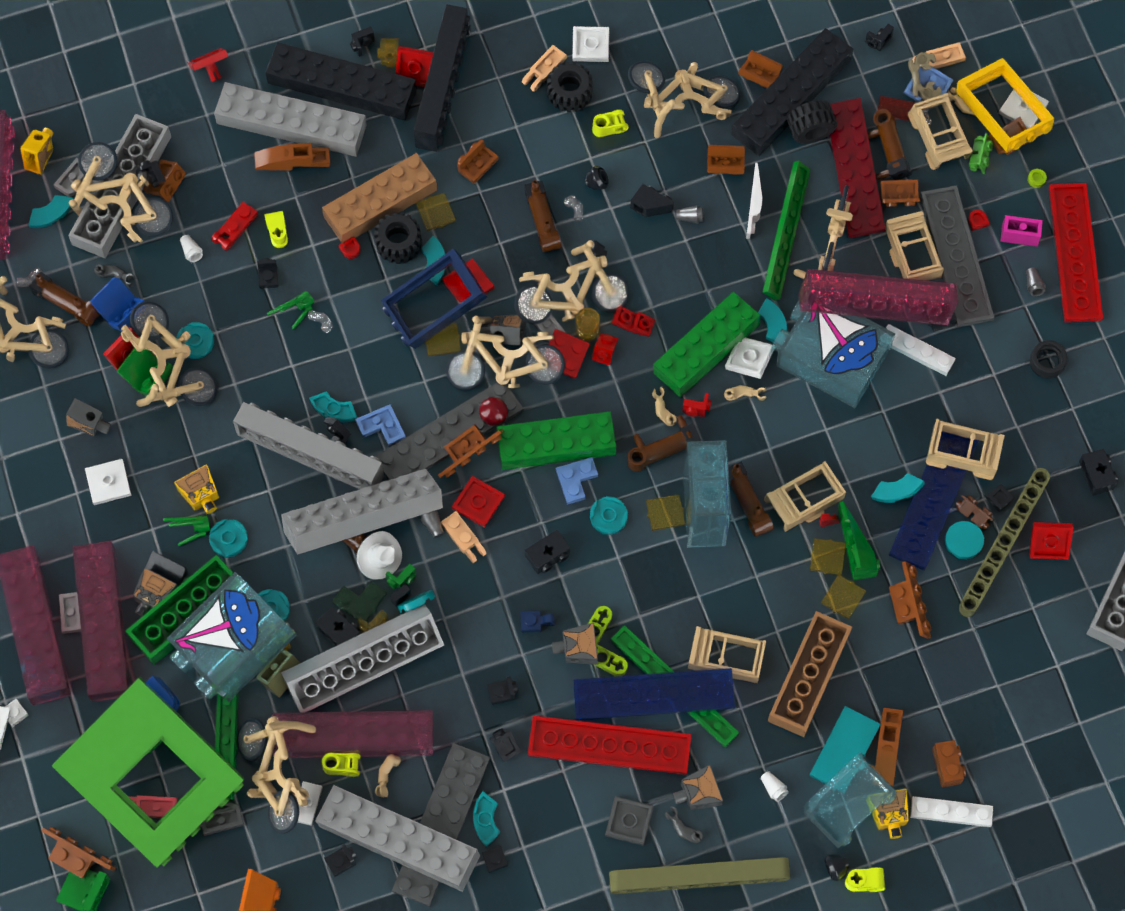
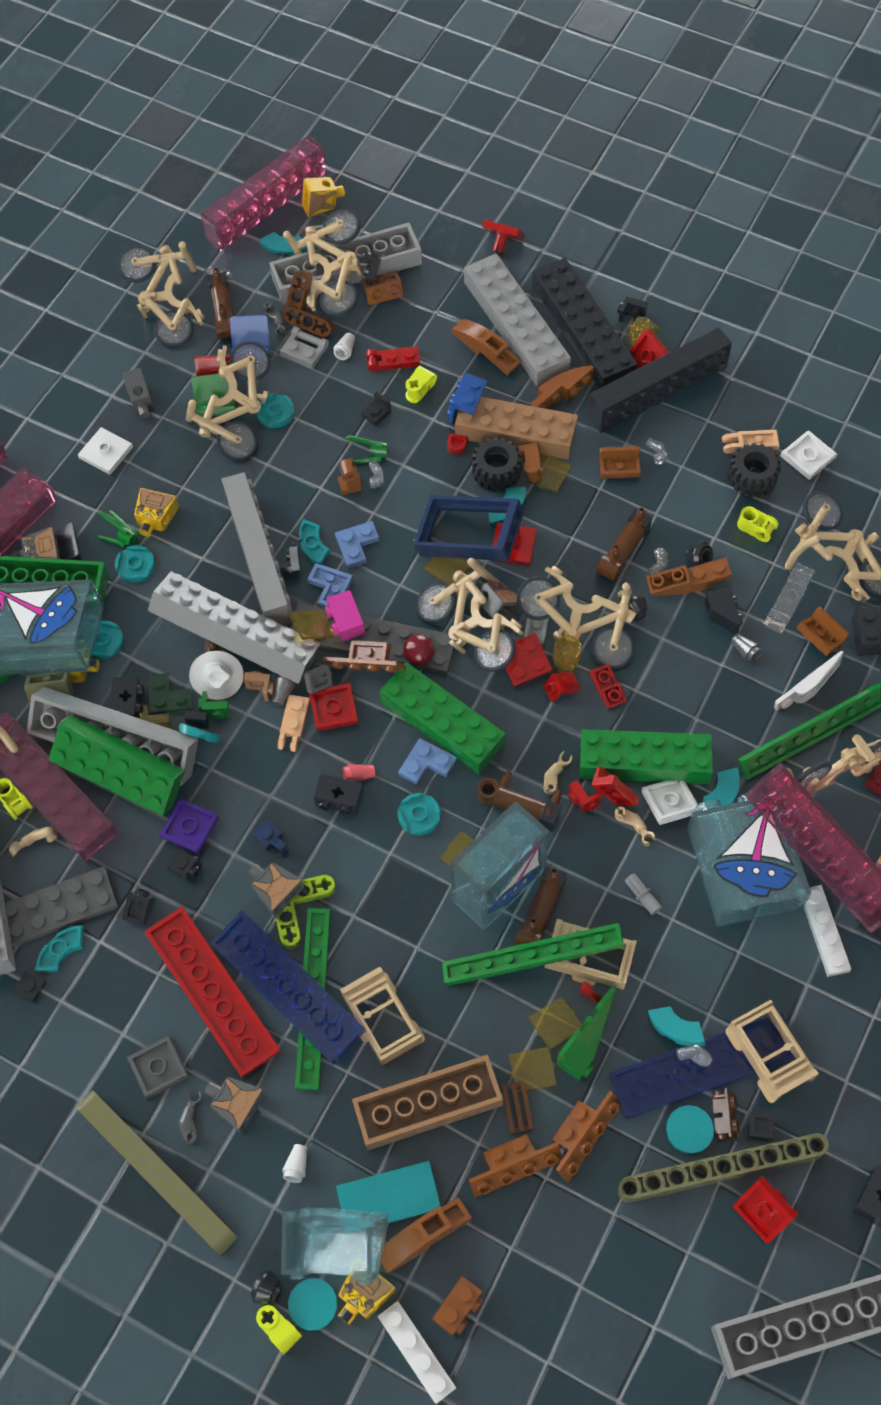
camera: 50 degrees right, 5 degrees down
none -> green brick [49,715,185,816]
none -> dark purple plate [159,798,219,855]
none -> medium nougat bracket [244,671,275,702]
none -> light grey plate [280,326,329,369]
none -> reddish brown beam [283,270,335,337]
none -> teal tile [288,1278,338,1331]
none -> clear yellow piece [289,610,335,640]
none -> dark grey bracket [304,663,333,694]
none -> dark pink brick [325,590,365,642]
none -> medium blue plate [335,521,379,569]
none -> dark orange leg [337,458,361,495]
none -> coral cone [343,764,375,782]
none -> green plate [442,923,624,986]
none -> blue bracket [447,373,487,424]
none -> dark orange bracket [468,1134,563,1198]
none -> reddish brown tile [501,1081,534,1134]
none -> dark orange leg [518,442,543,482]
none -> dark orange slope [530,365,594,409]
none -> red bracket [592,767,640,807]
none -> light grey axle [625,874,662,916]
none -> clear arm [646,438,668,465]
none -> dark orange slope [646,557,732,596]
none -> clear arm [676,1045,712,1067]
none -> clear slope [763,562,815,634]

